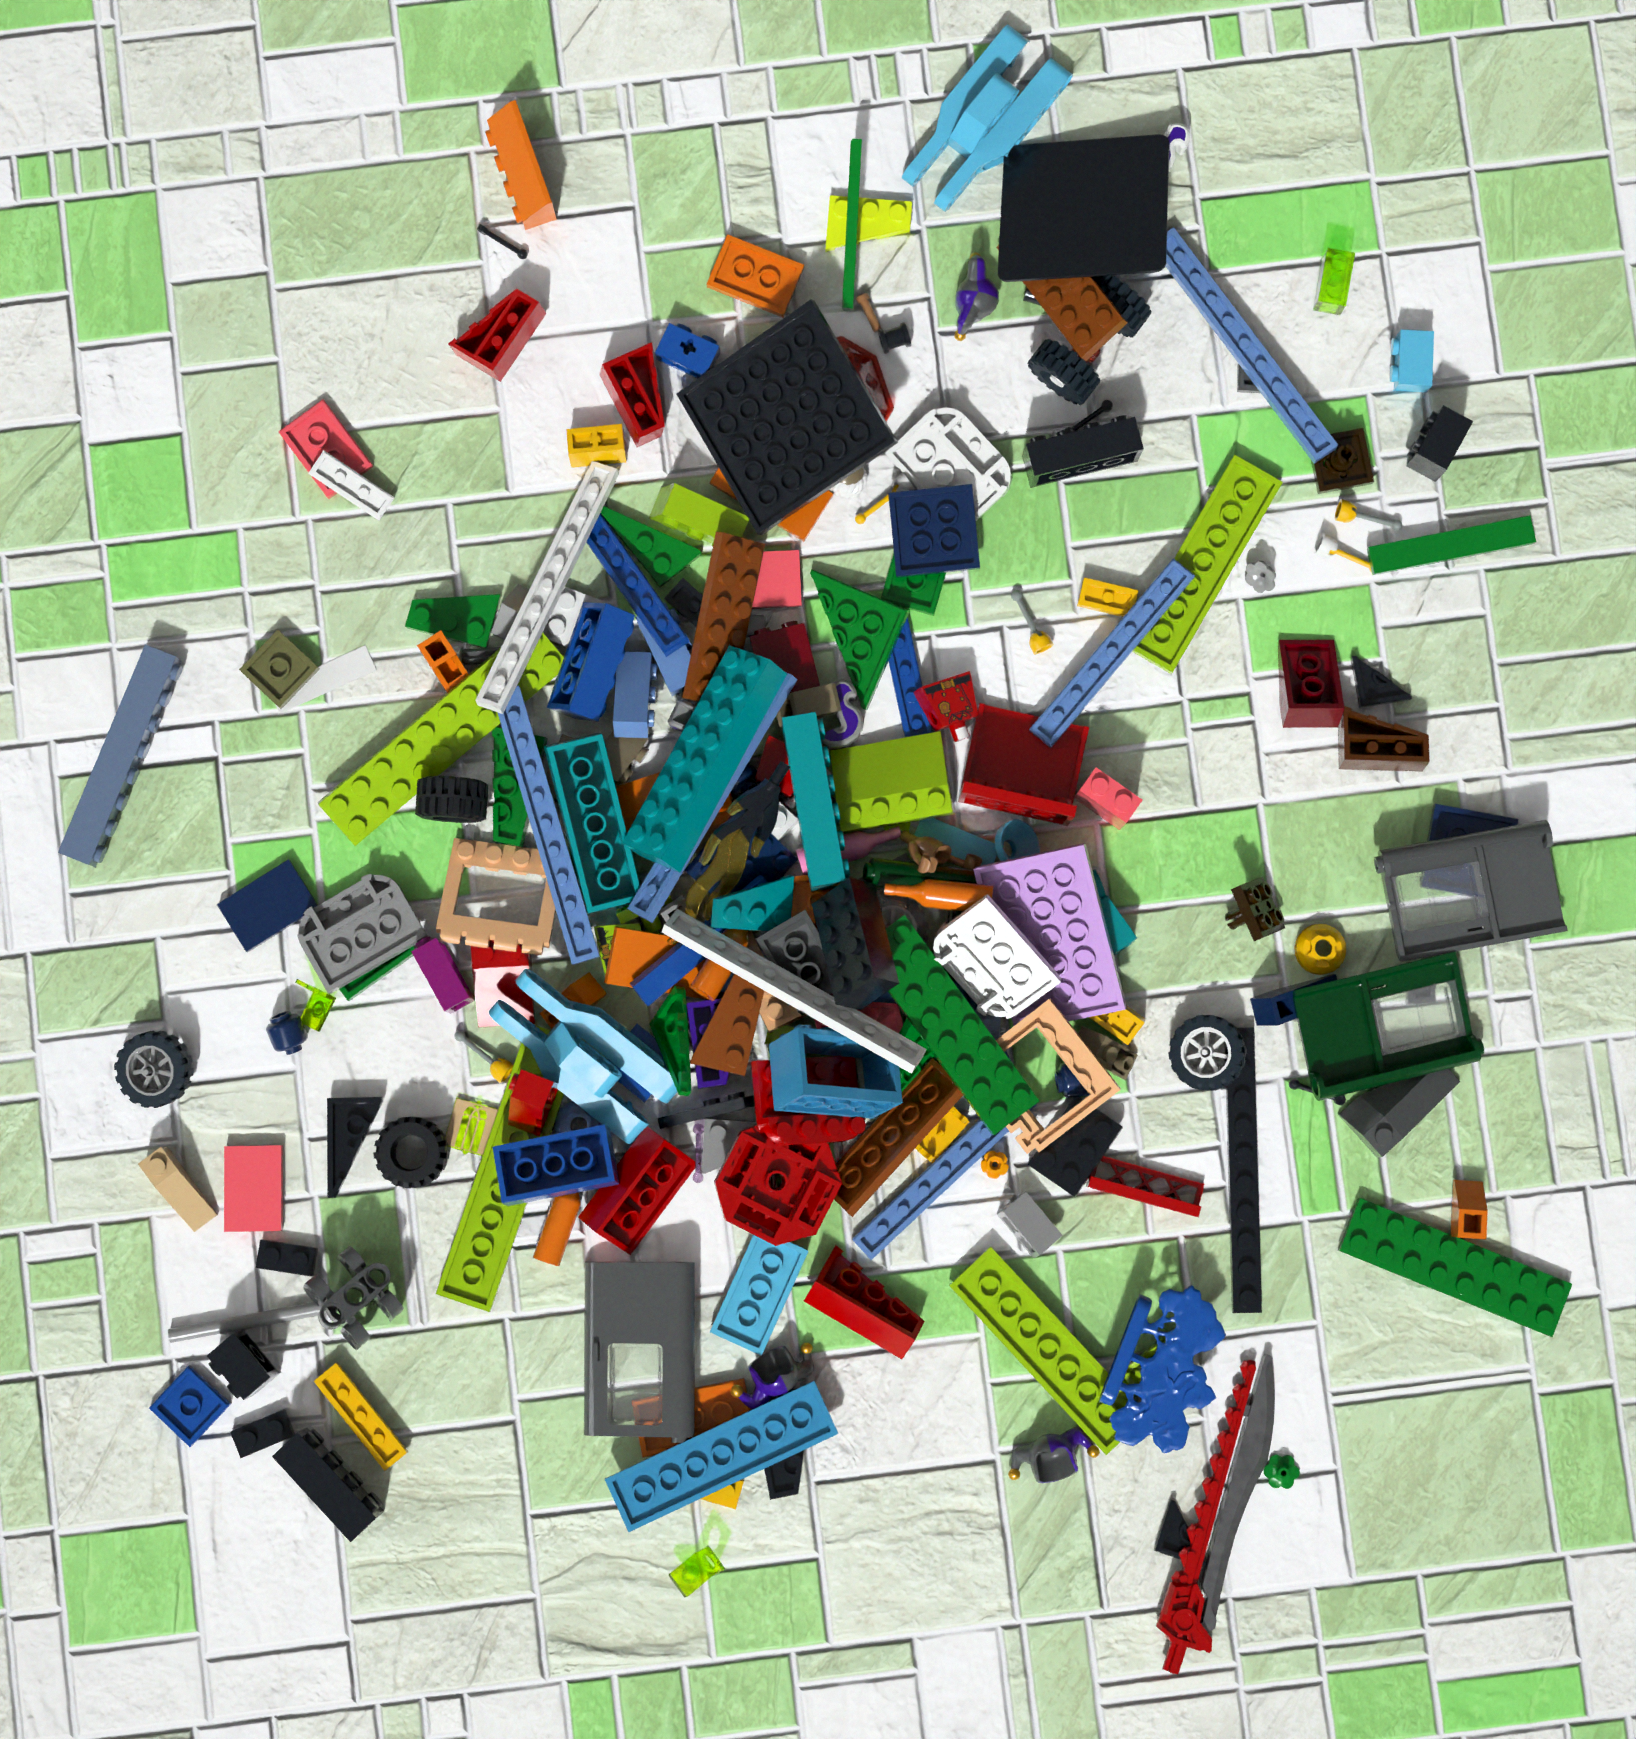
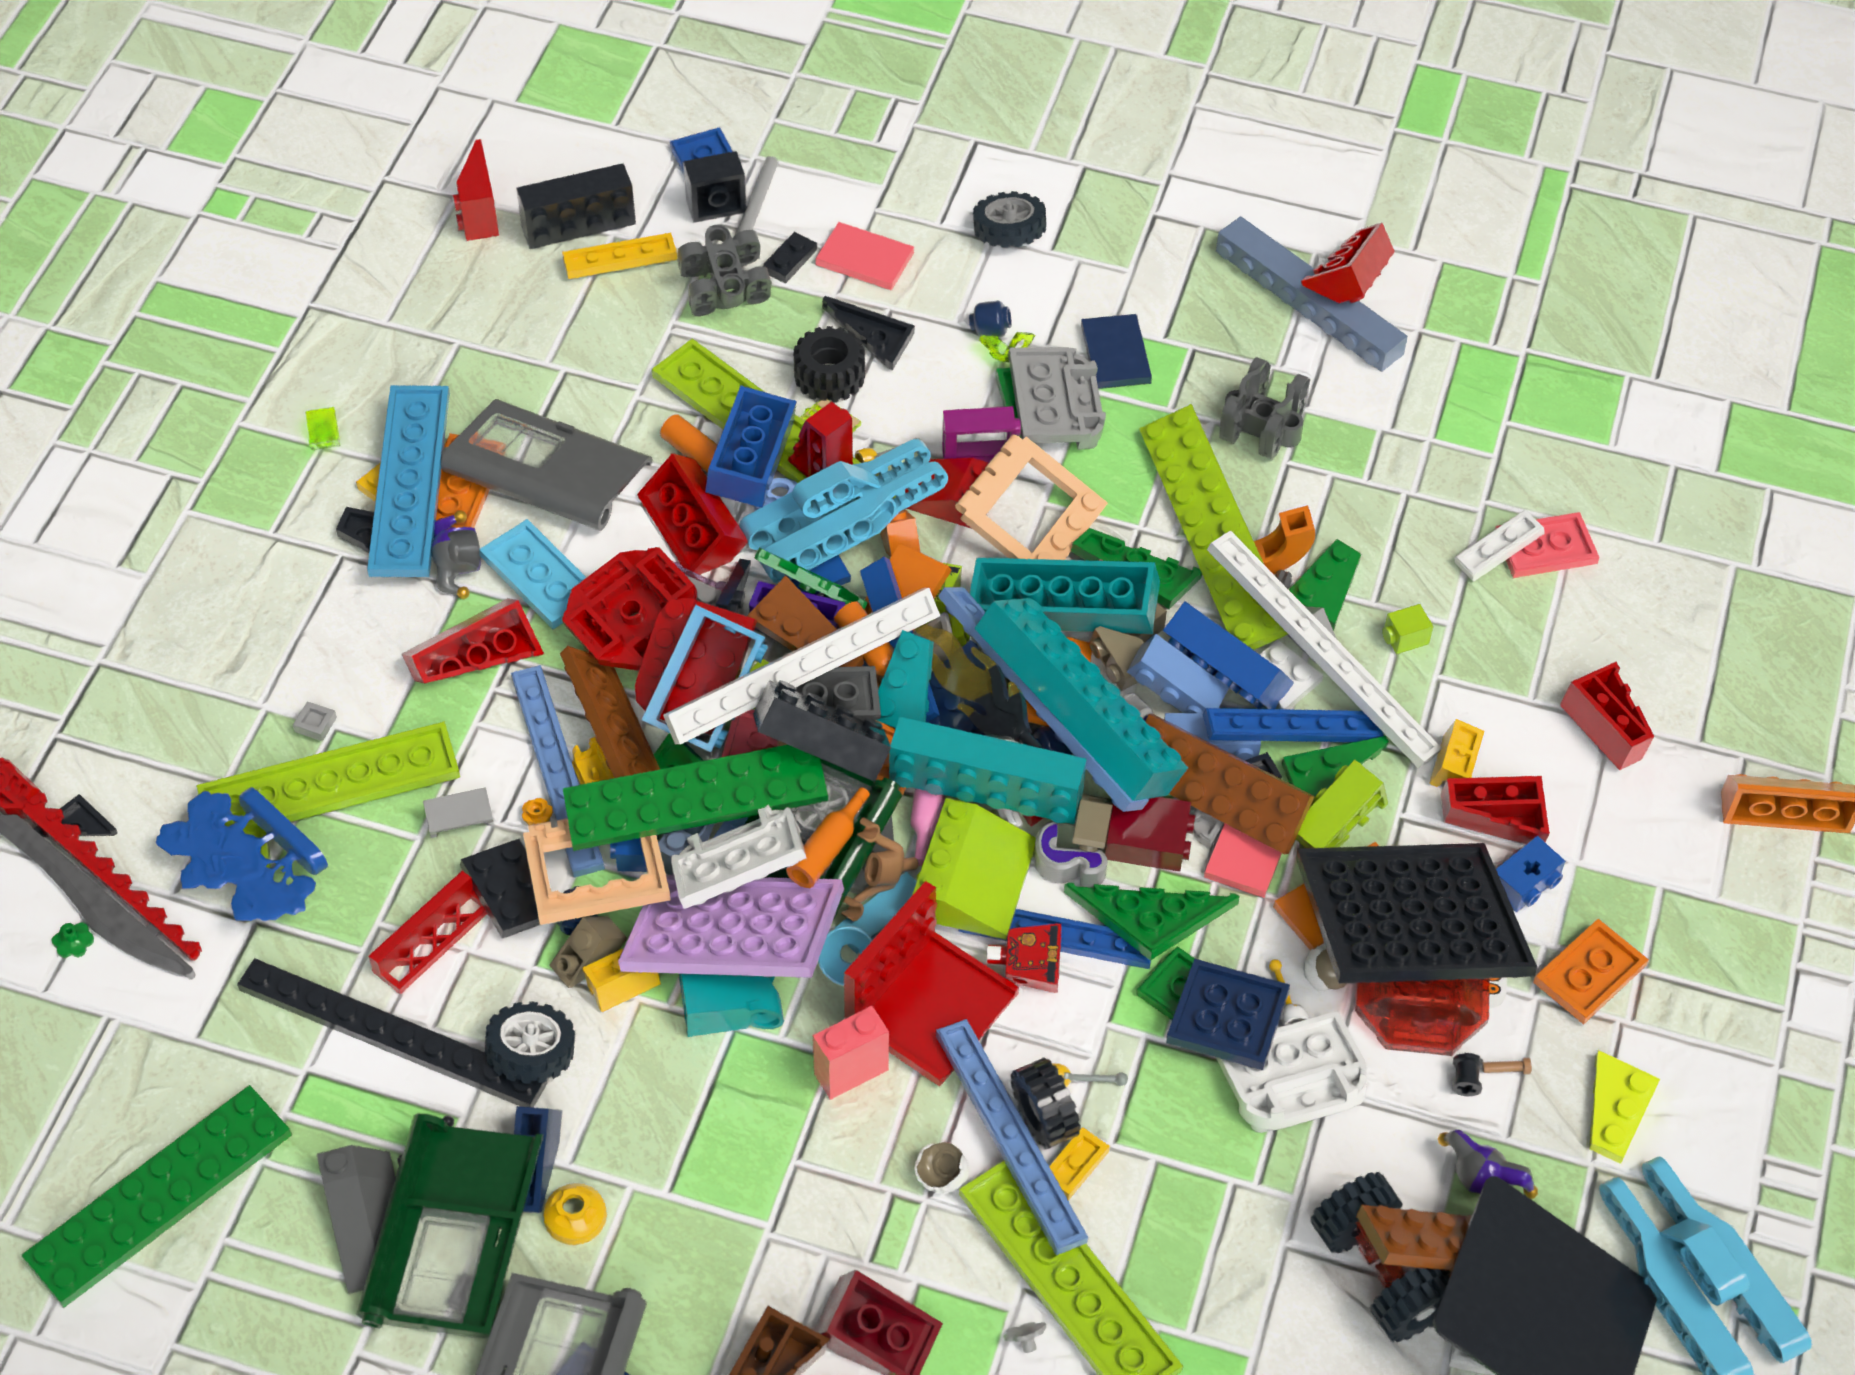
camera: 115 degrees right, 30 degrees down
tan slope [138,1147,218,1232] -> none
black plate [230,1409,295,1459] -> none
olive plate [239,630,319,709] -> none
white sticker [275,645,376,714] -> none
black tyre [415,776,488,823] -> none
black hinge [477,224,528,260] -> none
medium blue plate [497,686,600,965] -> none
green tile [842,139,862,311] -> none
dark grey piece [1008,1427,1100,1483] -> none
black brick [1022,415,1144,488] -> none
black hinge [1065,400,1113,432] -> none
dark brown plate [1225,877,1285,941] -> none
orange slope [1450,1180,1488,1239] -> none
none -> light grey plate [293,701,337,741]
none -> red slope [453,139,499,241]
none -> dark tan hair [914,1142,969,1194]
none -> black wheel [1010,1057,1081,1150]
none -> dark grey piece [1219,357,1310,460]
none -> red wedge [1301,222,1395,303]
none -> lime brick [1382,604,1434,654]

